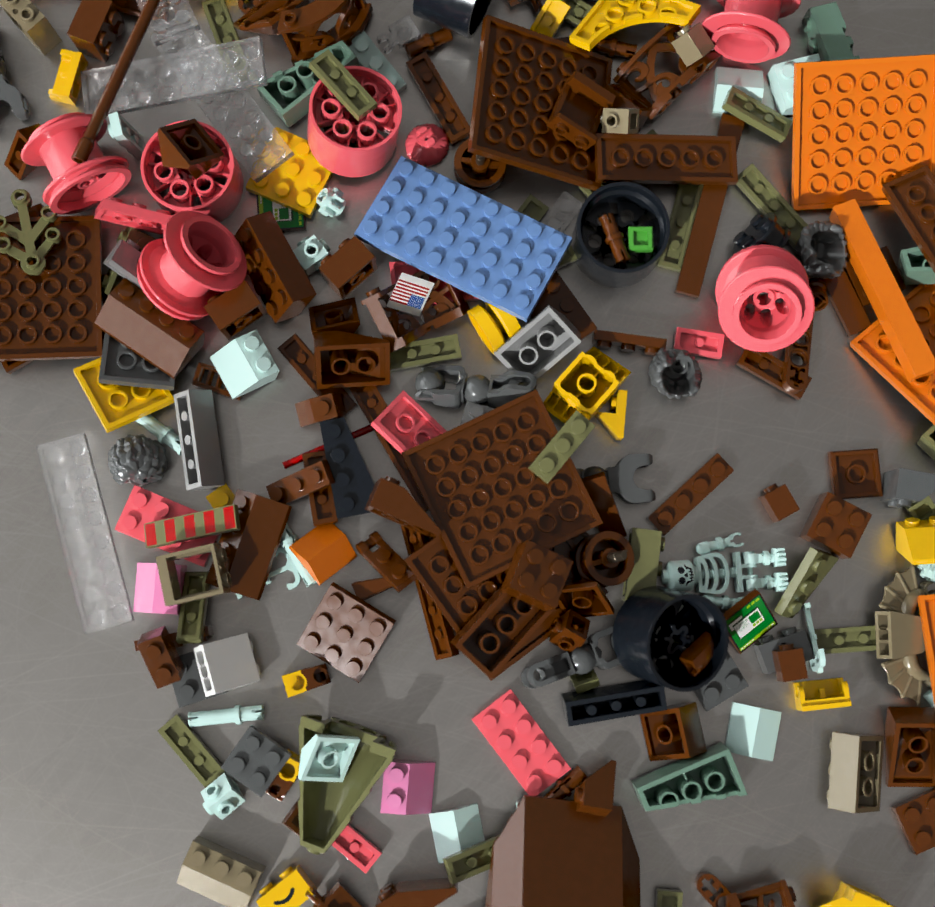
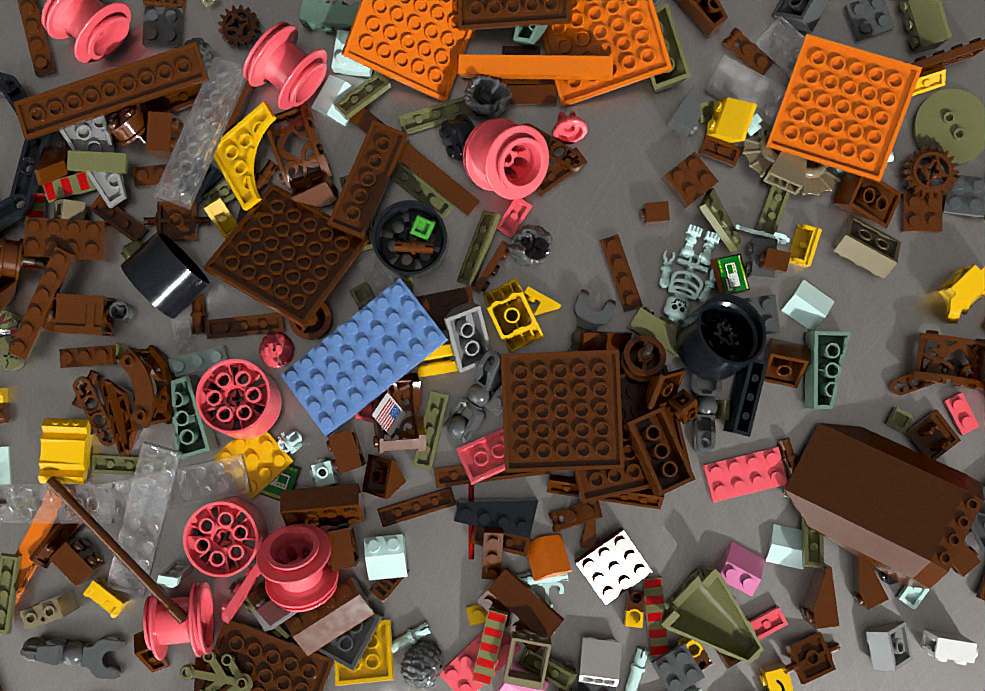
camera: 60 degrees left, 5 degrees up
reddish brown slope [157,119,225,180] -> none
light grey brick [174,389,225,491] -> none
reddish brown slope [295,392,346,427] -> none
light aqua slope [298,734,361,782] -> none
olive plate [309,49,377,121] -> none
reddish brown slope [313,331,390,389] -> none
reddish brown slope [365,476,441,538] -> none
reddish brown brick [500,540,573,611] -> none
olive plate [528,410,595,484] -> none
reddish brown panel [546,70,616,151] -> none
reddish brown slope [574,760,616,817] -> none
dark tan brick [600,108,640,134] -> none
dark tan brick [671,22,715,67] -> none
reddish brown brick [678,631,714,677] -> none
reddish brown wheel [809,278,829,312] -> none
reddish brown tile [828,448,883,500] -> none
none -> olive tile [457,210,501,287]
none -> coral hair [552,111,588,144]
none -> tile [642,576,669,656]
none -> reddish brown plate [698,135,742,167]

